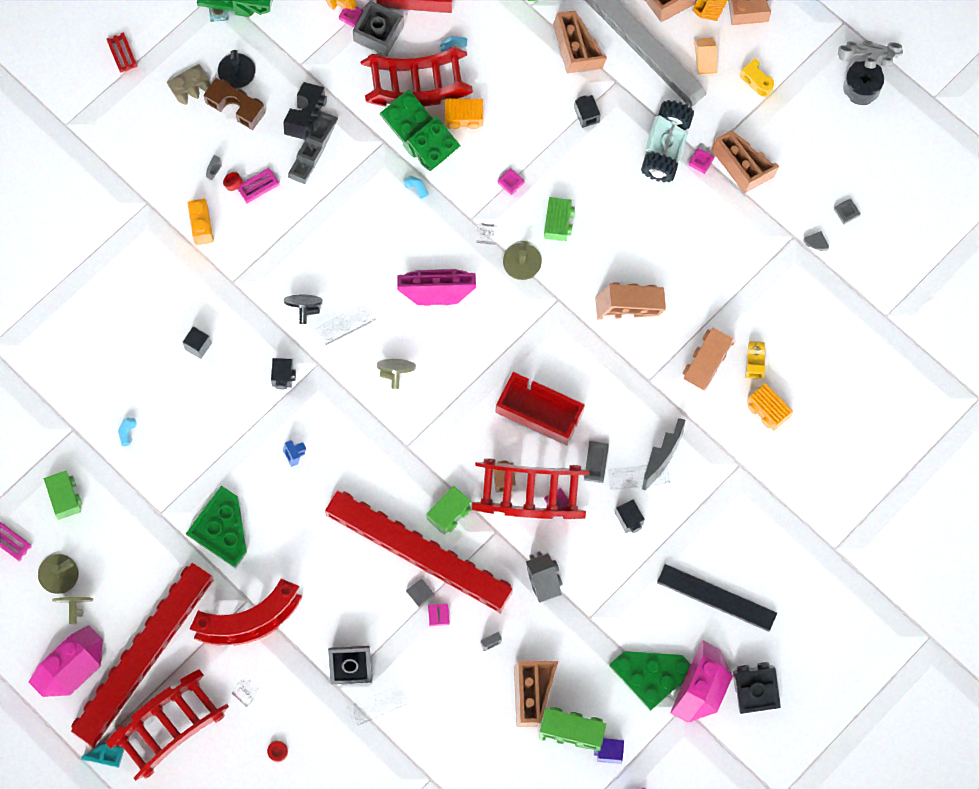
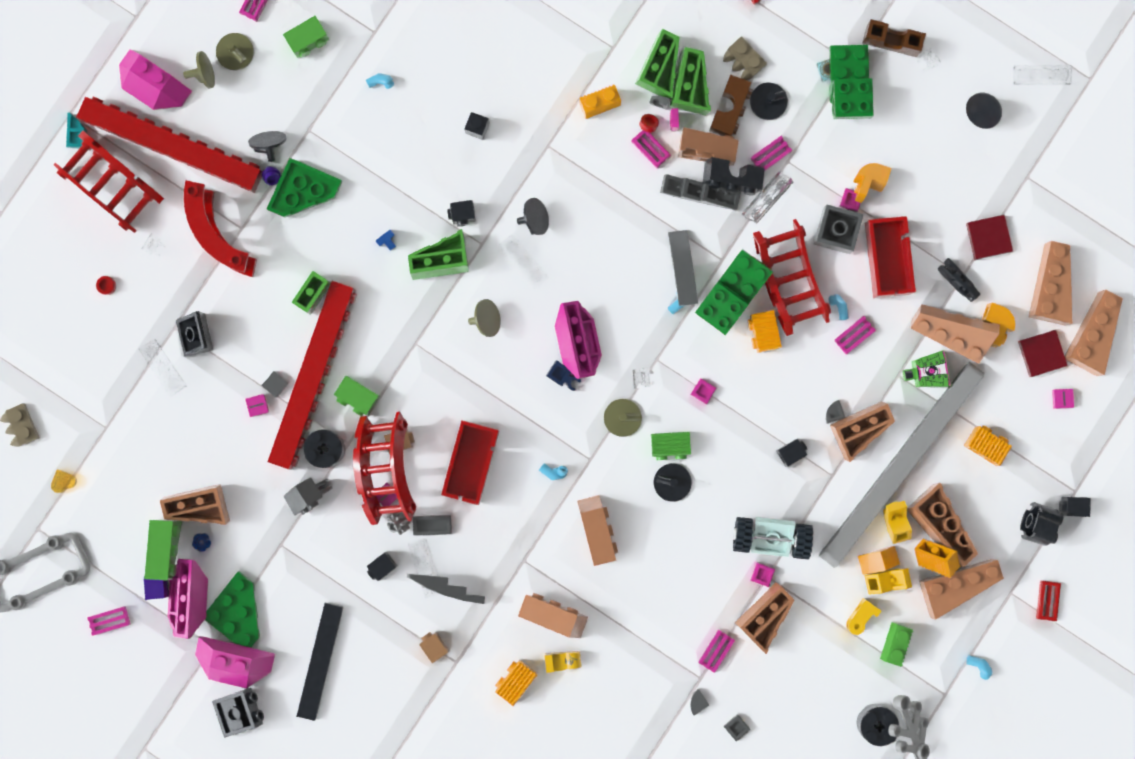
camera: 80 degrees right, 15 degrees up
dark grey tile [480,632,502,651] -> none
none -> dark pink wedge [167,559,208,639]
none -> clear blue plate [192,533,211,552]
none -> shield [248,131,287,162]
none -> dark purple plate [261,166,281,186]
none -> bright green brick [291,271,331,315]
none -> black brick [304,429,346,468]
none -> light grey gear [387,512,411,535]
none -> bright green wedge [408,229,469,280]
none -> medium nougat brick [419,632,450,664]
none -> medium azure arm [539,463,568,481]
none -> dark blue plate [545,360,581,391]
none -> bright green wedge [635,29,680,99]
none -> black shield [653,463,692,502]
none -> dark grey slope [668,230,698,306]
none -> bright green wedge [670,47,711,116]
none -> dark pink tile [670,108,679,131]
none -> nougat wedge [677,127,739,166]
none -> dark pink tile [698,630,735,673]
none -> clear plate [742,171,794,224]
none -> dark pink tile [750,135,792,171]
none -> dark grey tile [825,400,846,424]
none -> dark pink tile [834,316,876,355]
none -> yellow brick [864,568,912,594]
none -> bright green brick [880,622,914,667]
none -> yellow brick [883,500,912,544]

